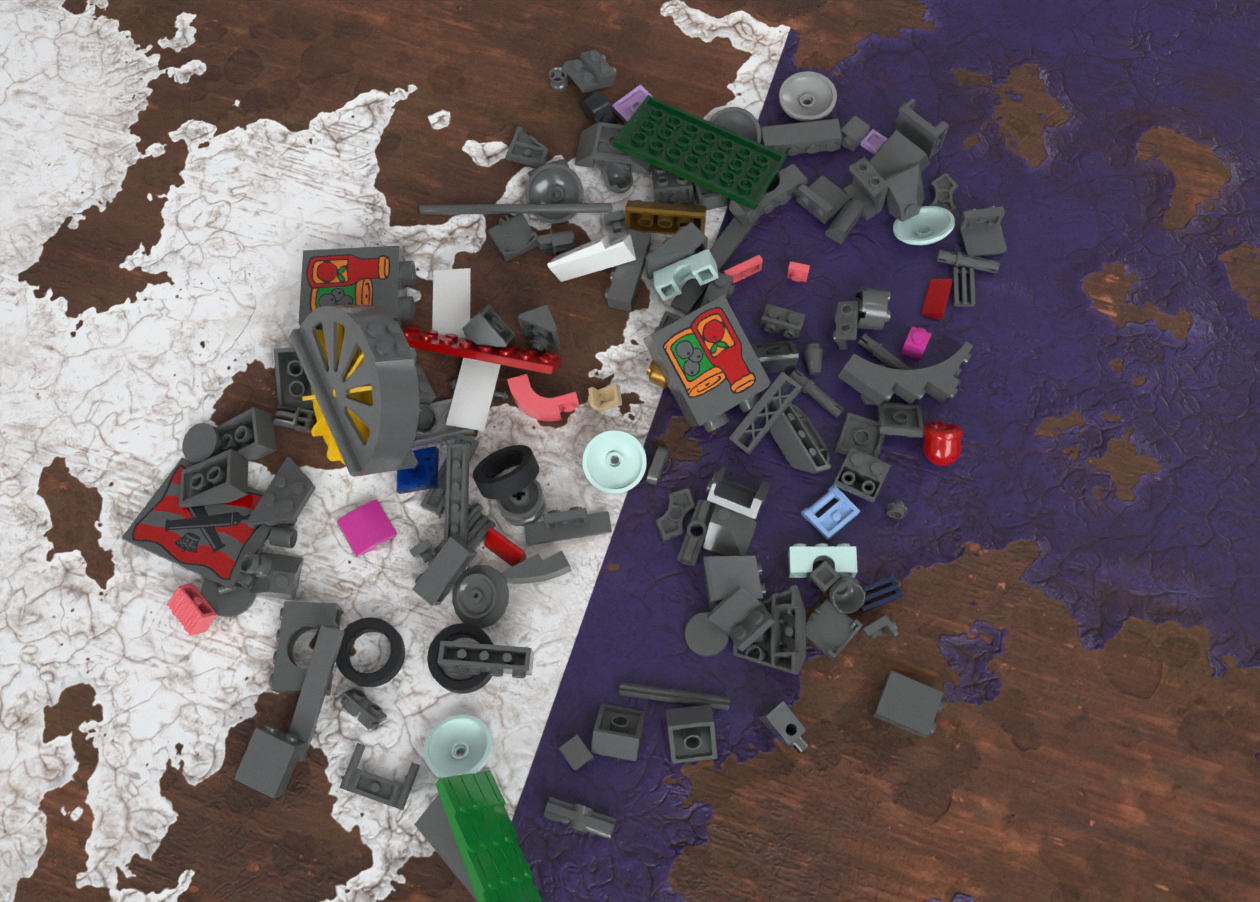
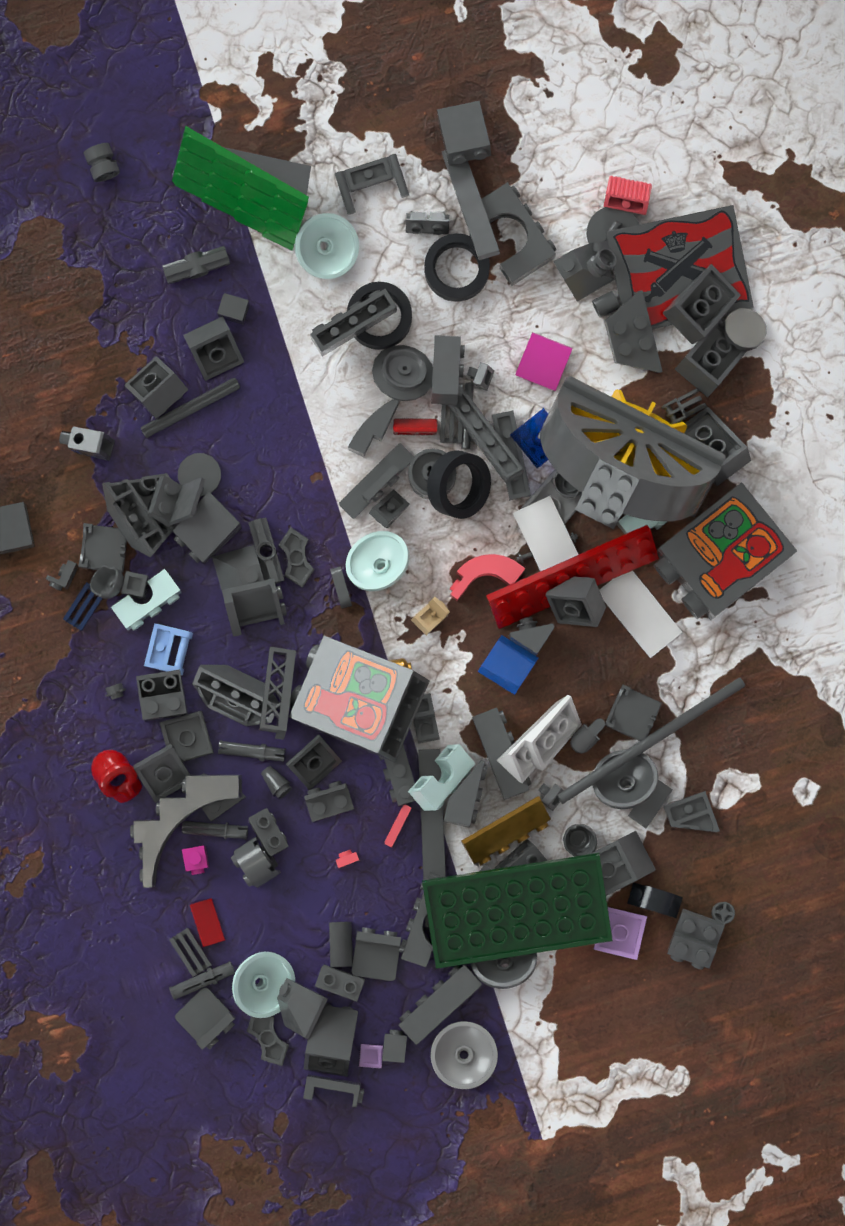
camera: 135 degrees right, 15 degrees up
none -> dark grey slope [369,490,410,528]
none -> blue slope [478,635,539,695]

